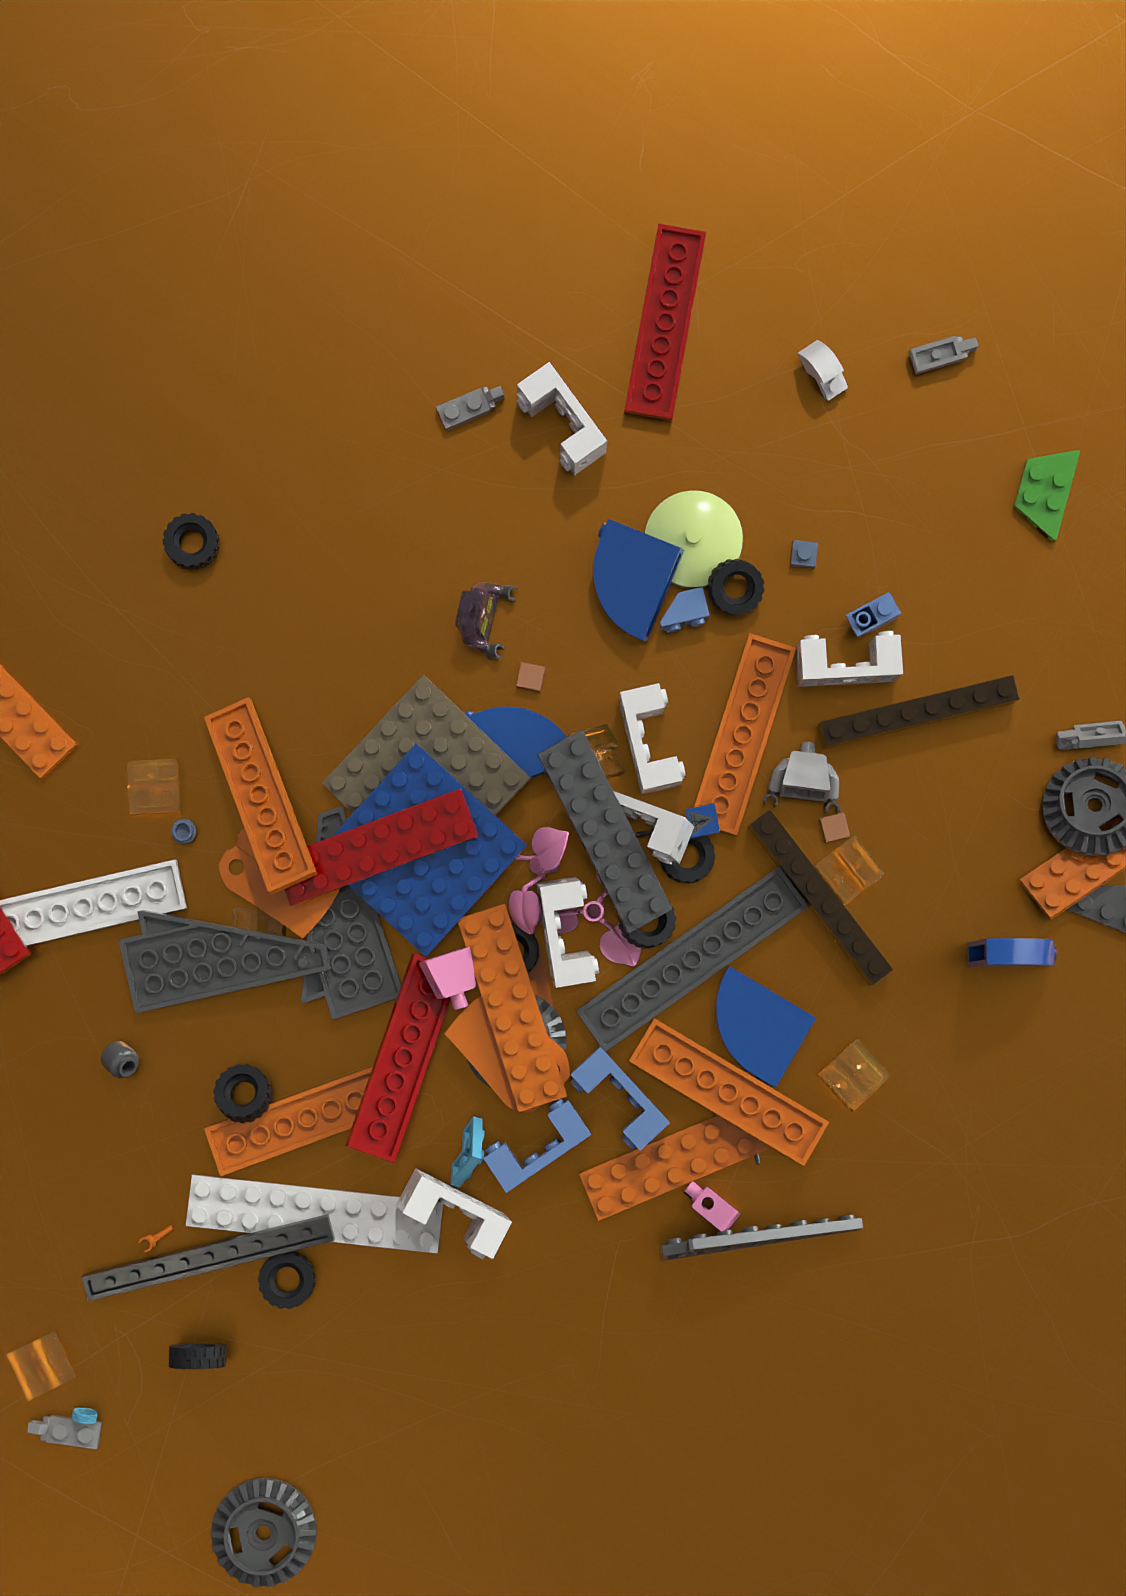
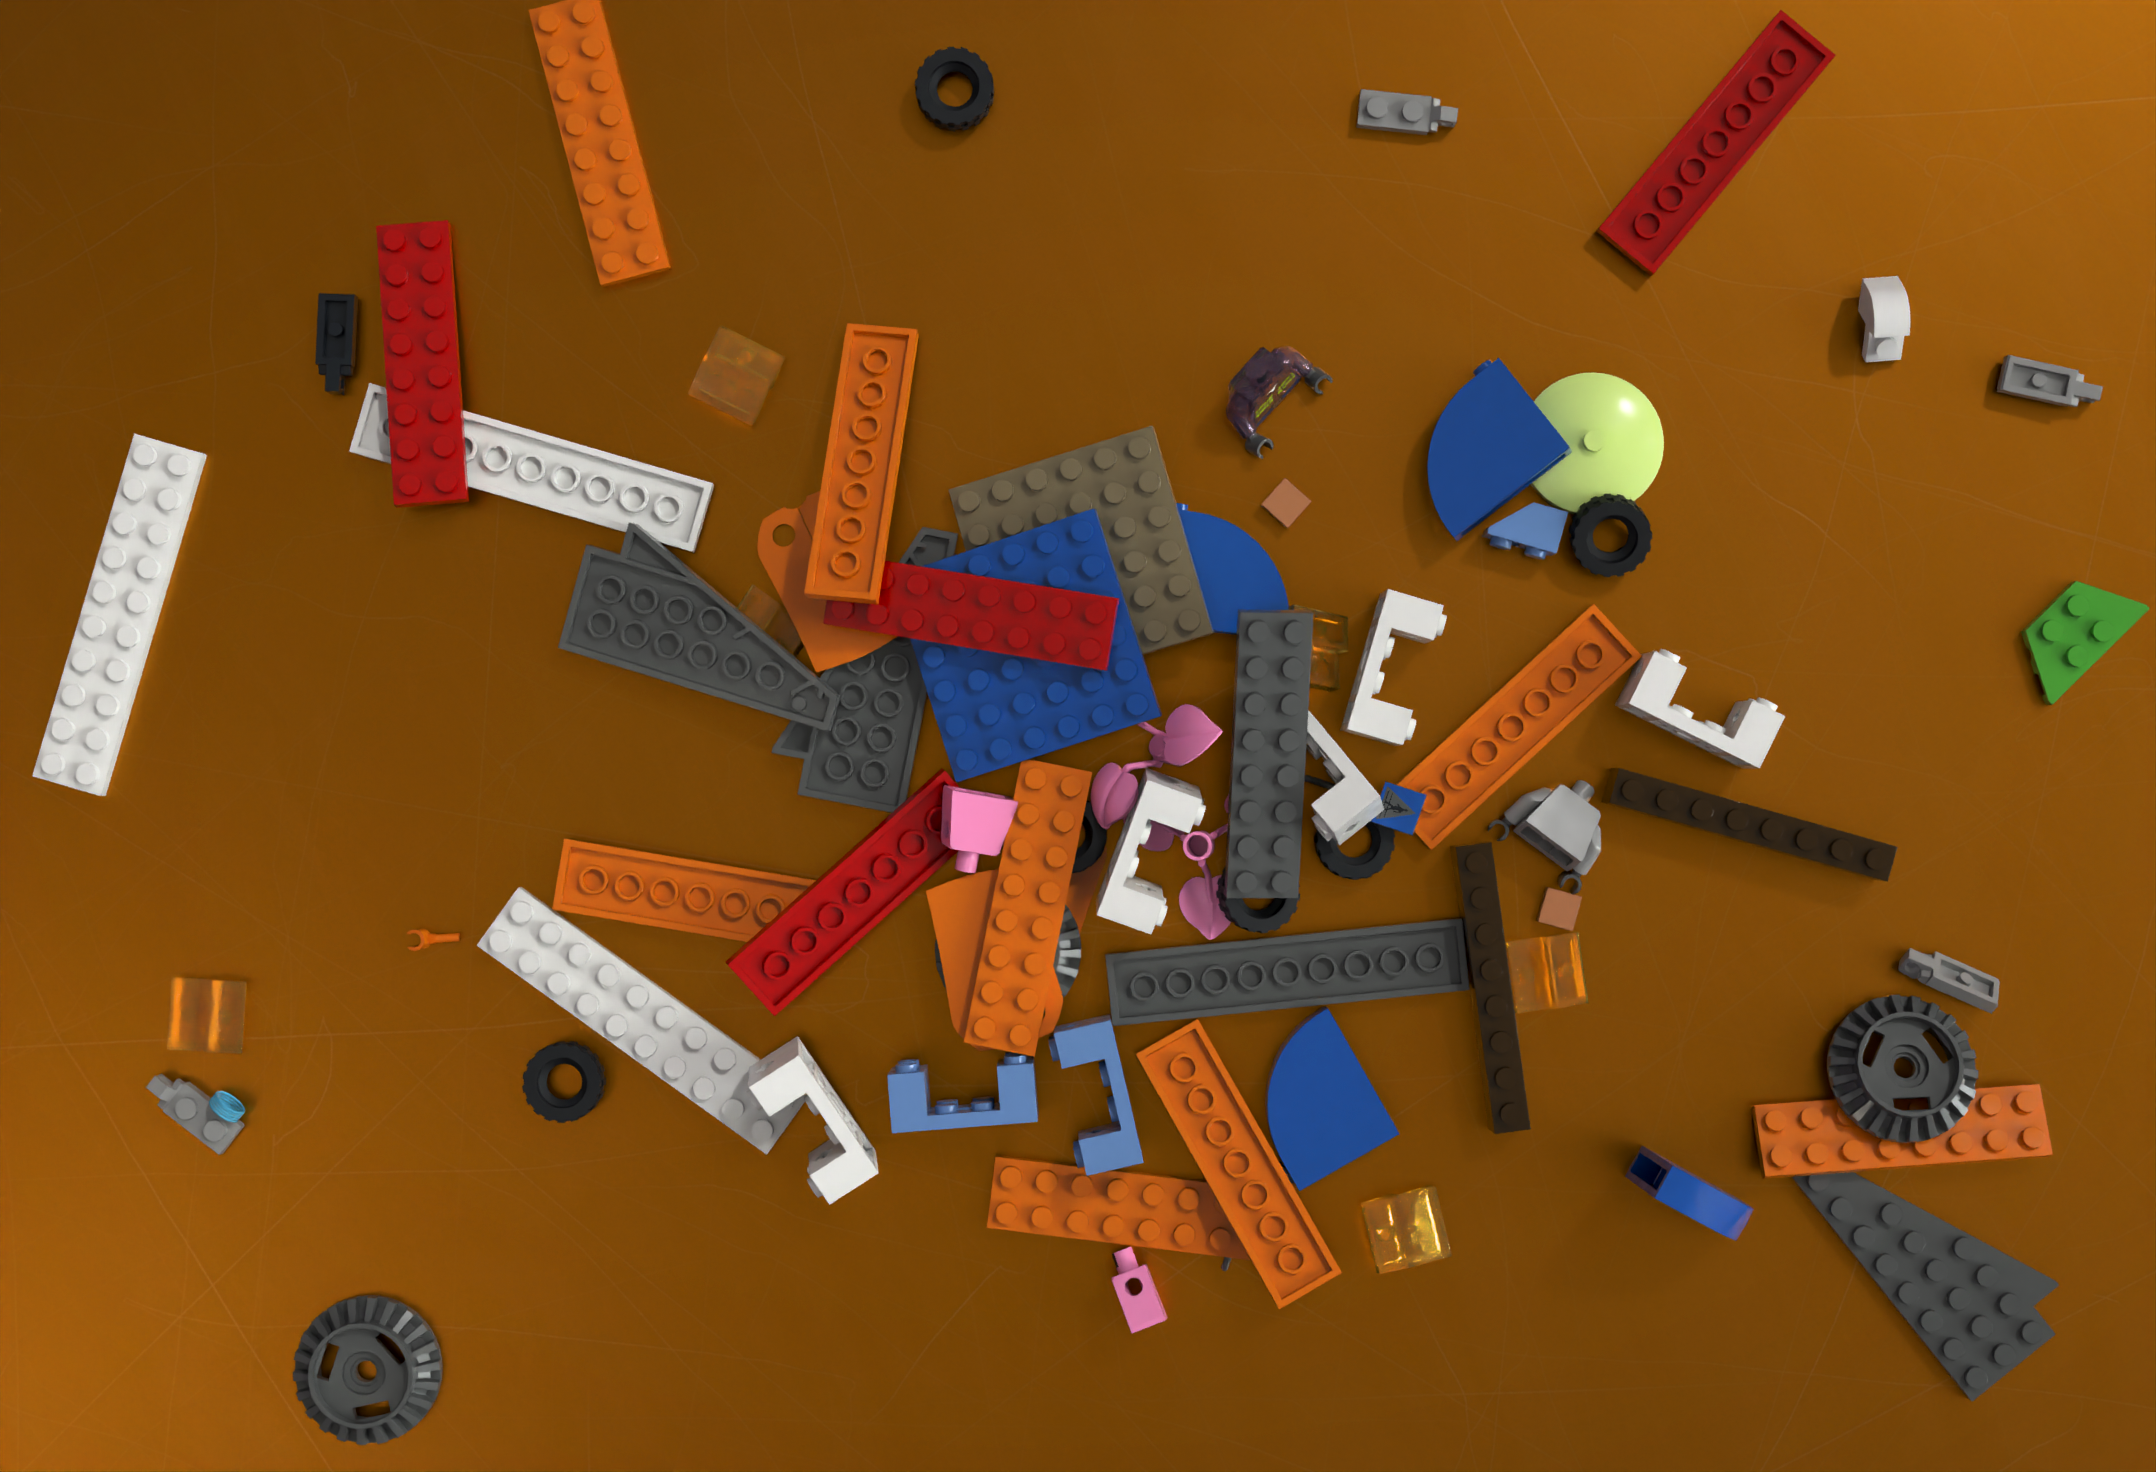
camera: 30 degrees right, 5 degrees up
black plate [81,1214,335,1301] -> none
dark grey head [101,1041,139,1078] -> none
black tyre [169,1343,226,1369] -> none
sand blue plate [171,819,196,844] -> none
black tyre [213,1064,273,1123] -> none
medium azure plate [451,1116,485,1188] -> none
white plate [516,362,607,475] -> none
wing [660,1214,863,1261] -> none
sand blue plate [790,540,818,569] -> none
medium blue slope [845,592,901,637] -> none

